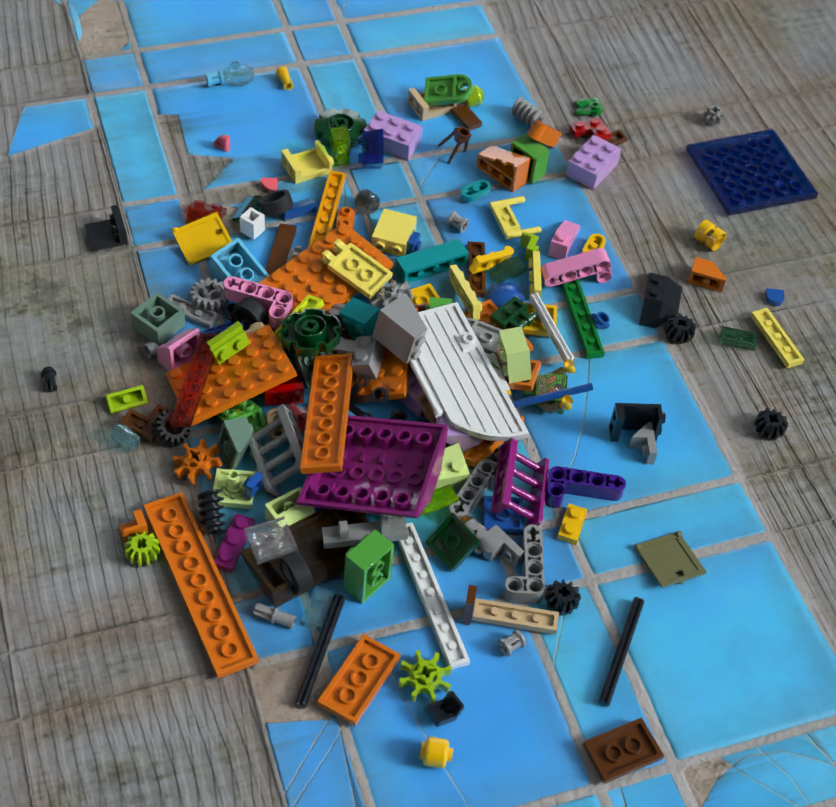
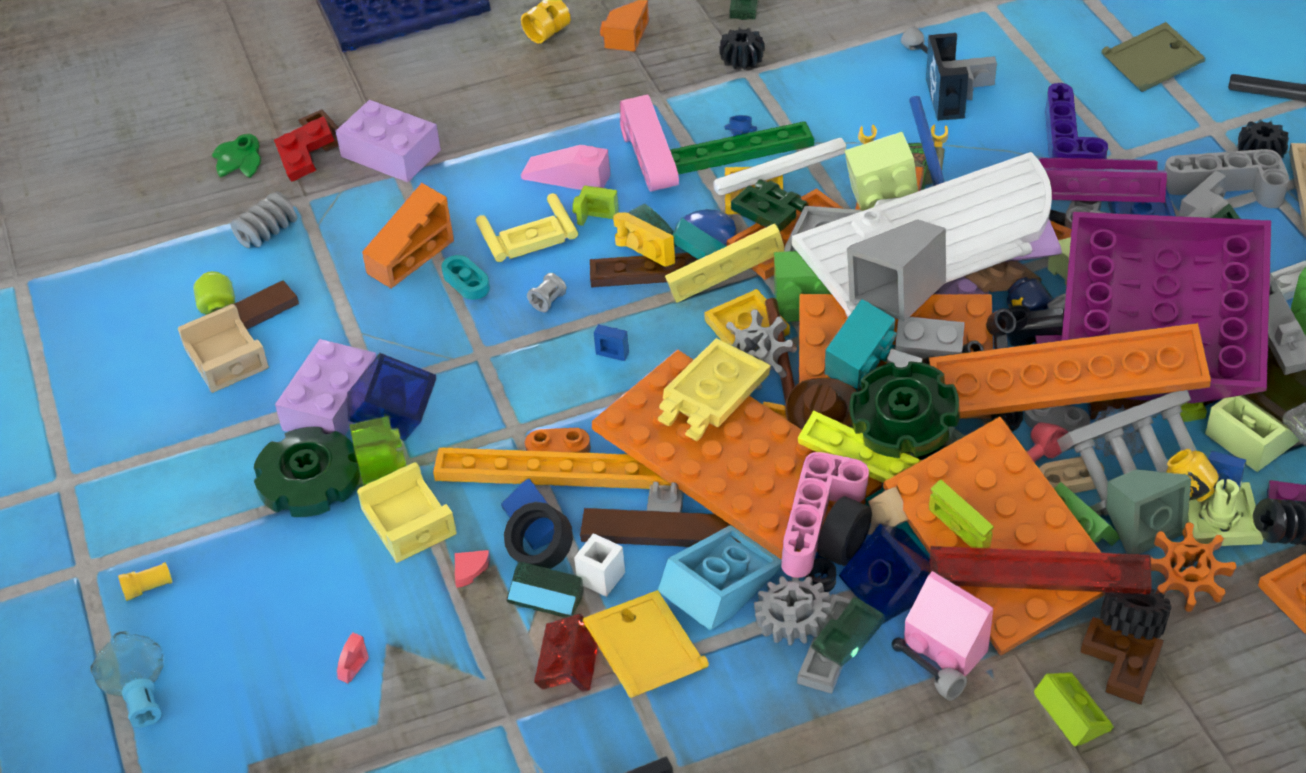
camera: 85 degrees left, 5 degrees down
clear light blue brick [111,424,140,452] -> none
sand green brick [130,292,185,345] -> none
clear smoke head [355,189,380,215] -> none
light yellow panel [371,209,417,256] -> none
teal brick [395,239,469,283] -> none
bright green tile [424,74,473,106] -> none
reddish brown plant [438,127,472,164] -> none
bright green brick [510,133,550,184] -> none
orange beam [527,119,562,148] -> none
light yellow plate [528,251,542,298] -> none
yellow plate [557,503,588,545] -> none
yellow plate [582,233,606,253] -> none
black wedge [639,272,682,329] -> none
light grey gear [703,106,724,126] -> none
none -> teal tile [672,218,726,260]
none -> clear green slope [811,596,885,667]
none -> light grey hinge [901,26,928,54]
none -> yellow head [1166,449,1219,501]

